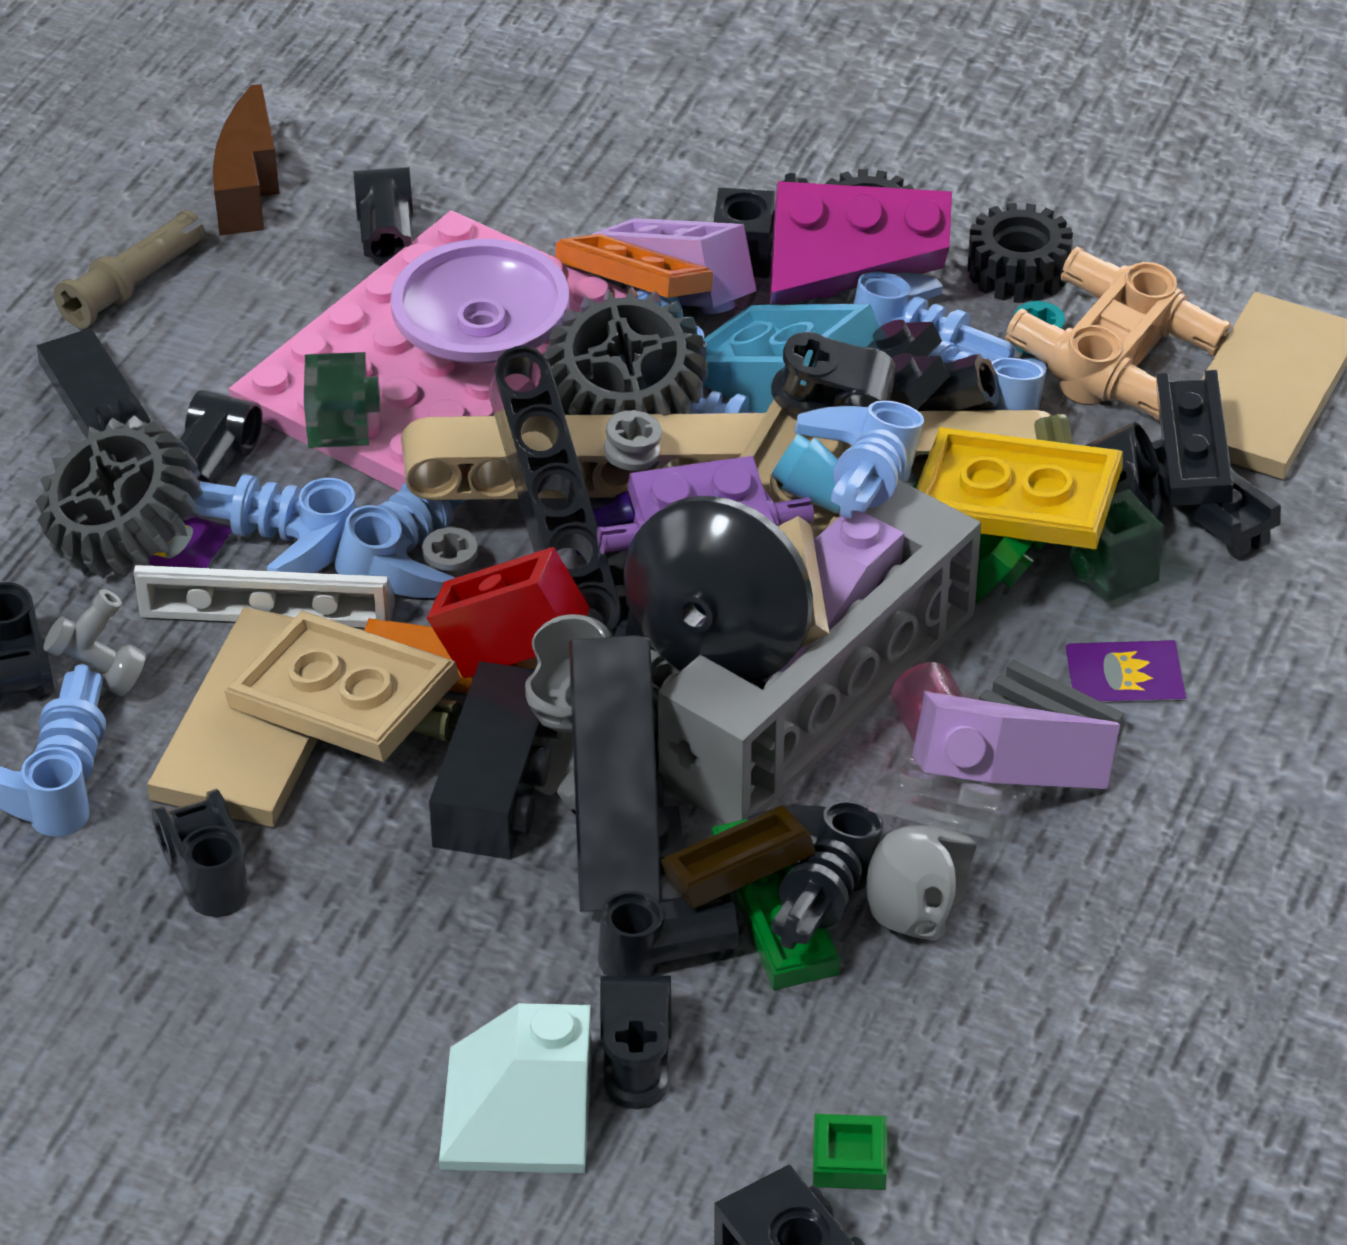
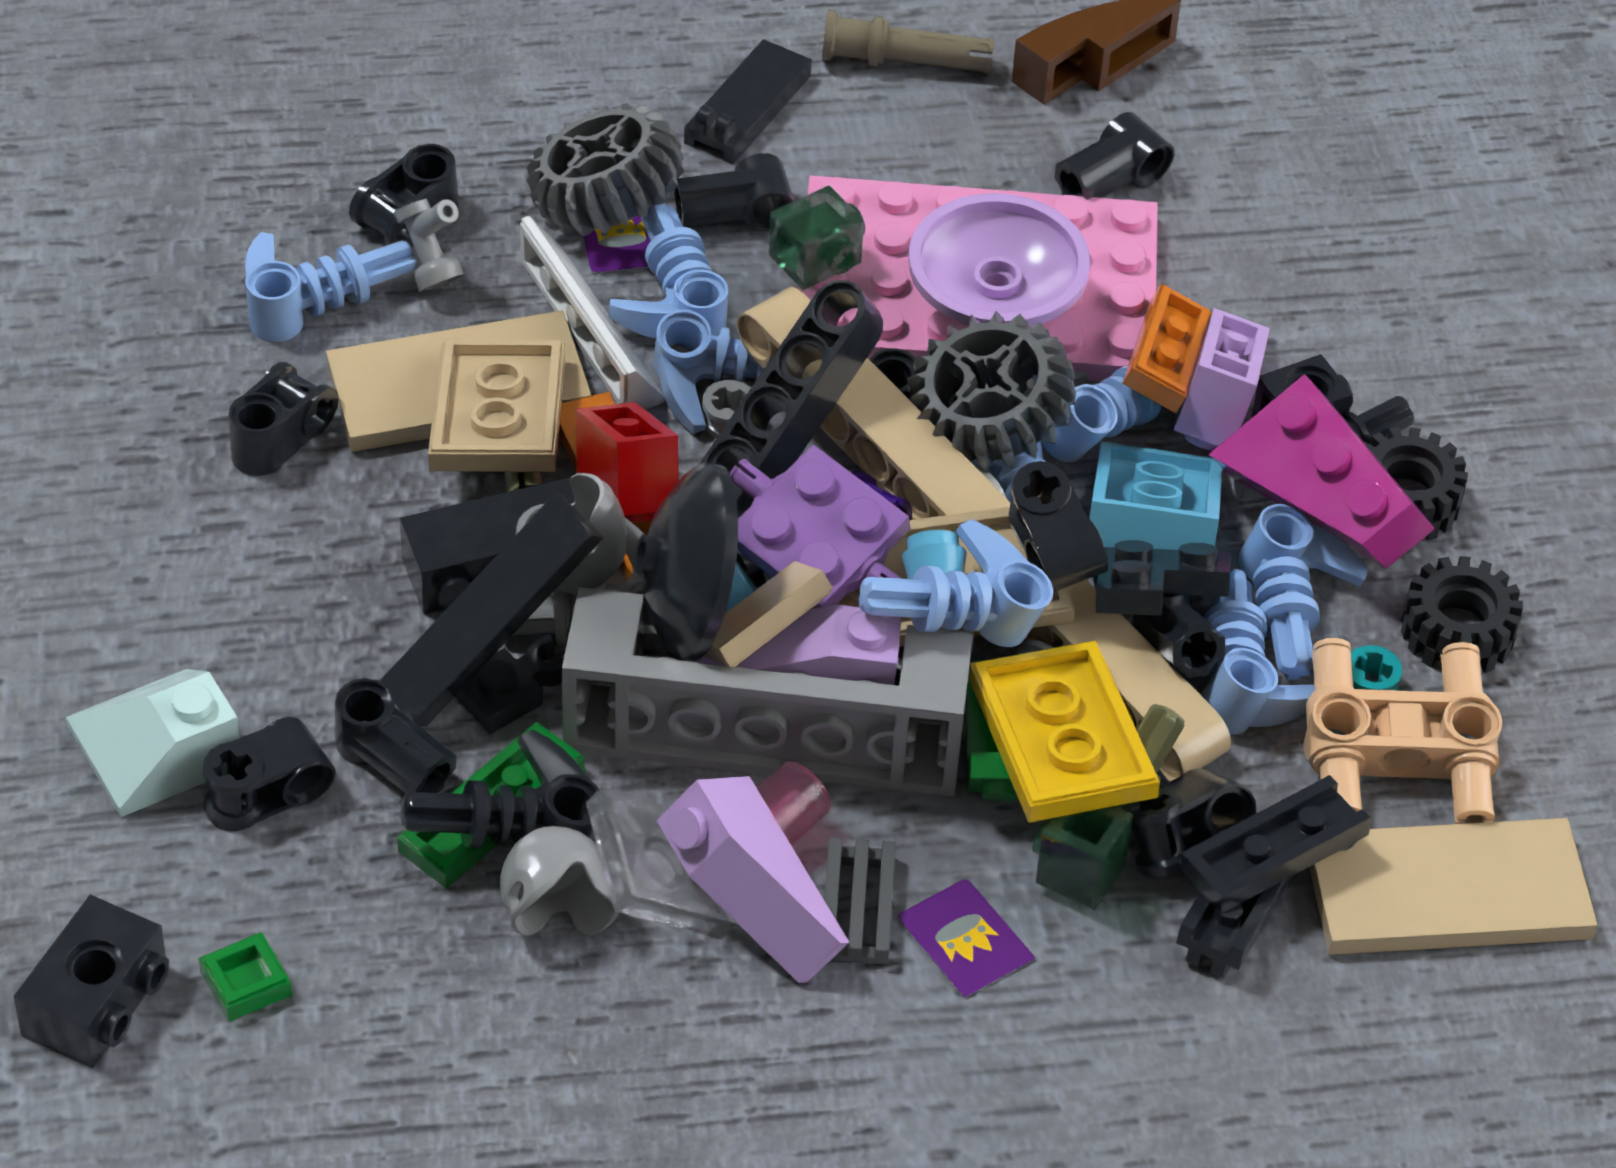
camera: 55 degrees right, 5 degrees up
light grey bush [604,410,662,471] -> none
dark brown tile [661,806,816,909] -> none

